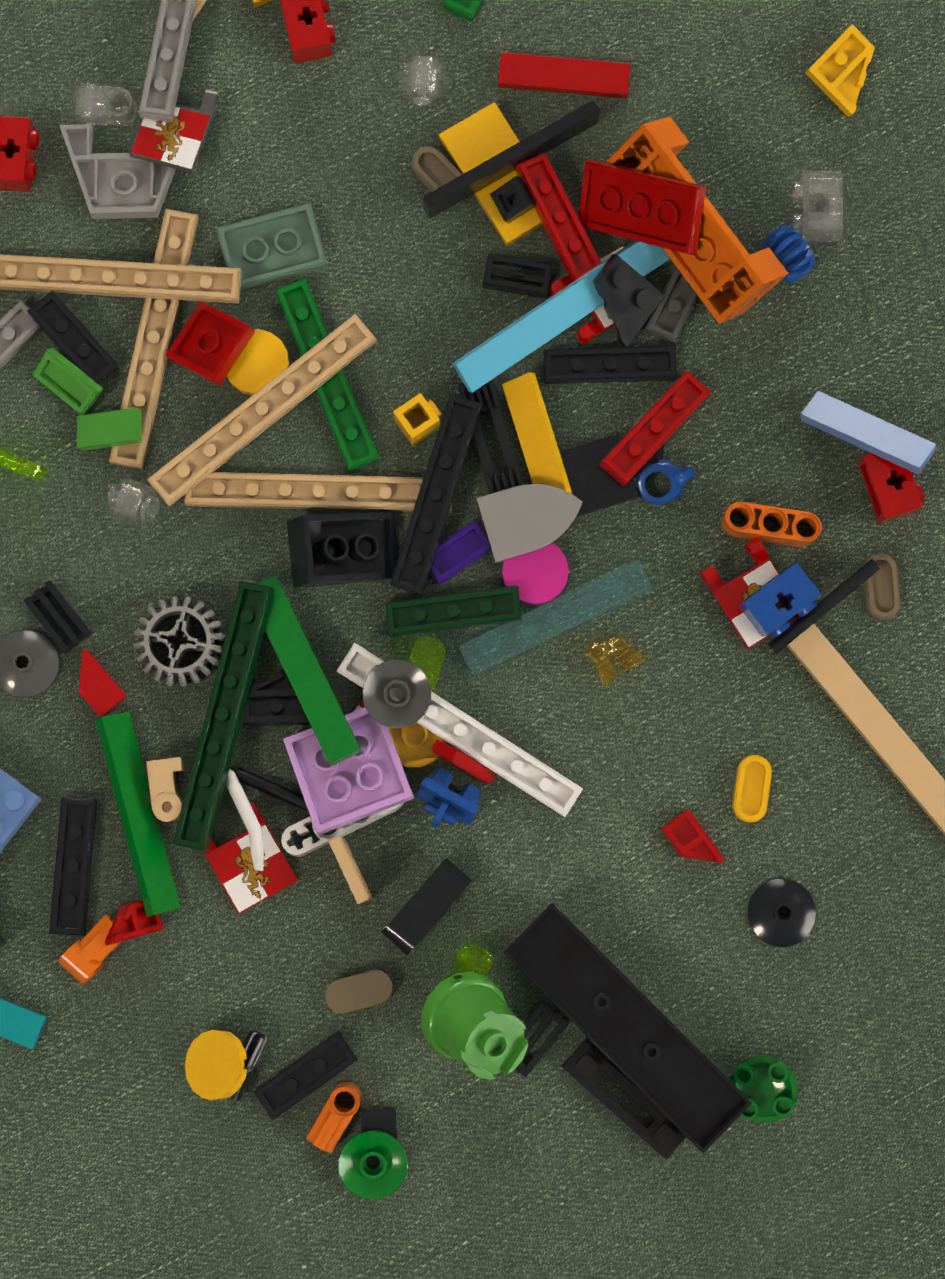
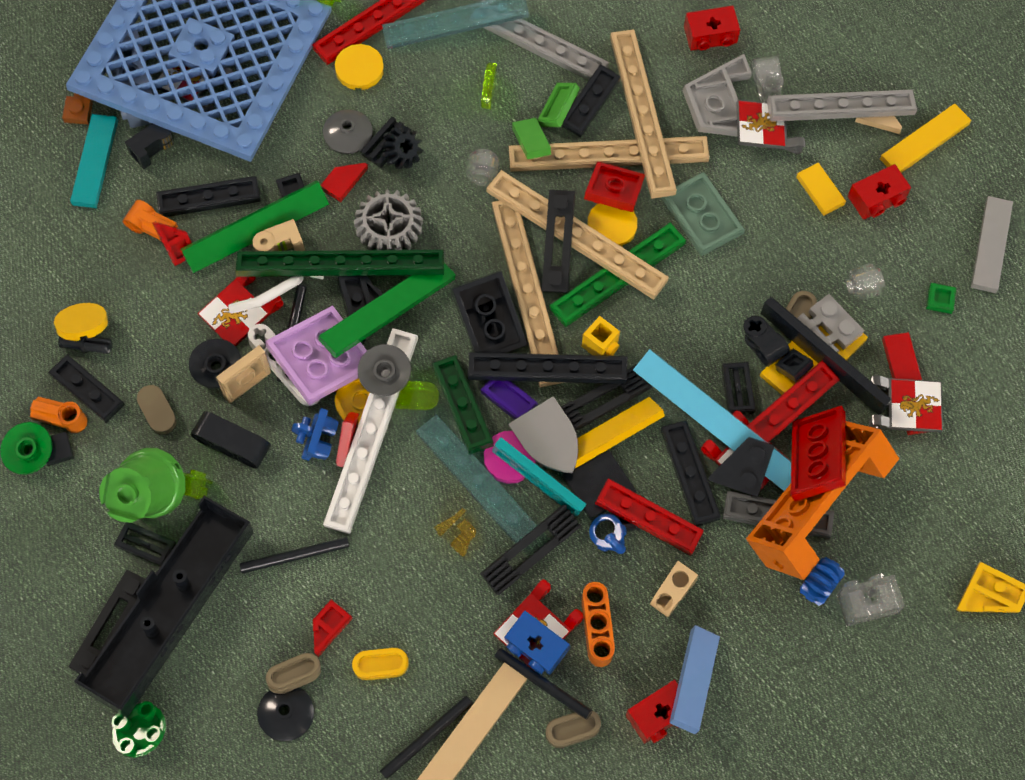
camera: 75 degrees right, 15 degrees down
none -> black dish [189,339,241,388]
none -> black bar [240,537,349,574]
none -> dark tan tile [266,653,321,694]
none -> black tile [276,173,305,198]
none -> black gear [379,126,424,169]
none -> black bar [380,696,473,780]
none -> black container [480,505,581,595]
none -> teal tile [492,437,587,517]
none -> black container [542,190,575,294]
none -> tan leg [650,561,698,617]
none -> black piece [743,316,790,367]
none -> yellow tile [796,162,846,216]
none -> light grey plate [797,294,864,353]
none -> flag [869,375,943,433]

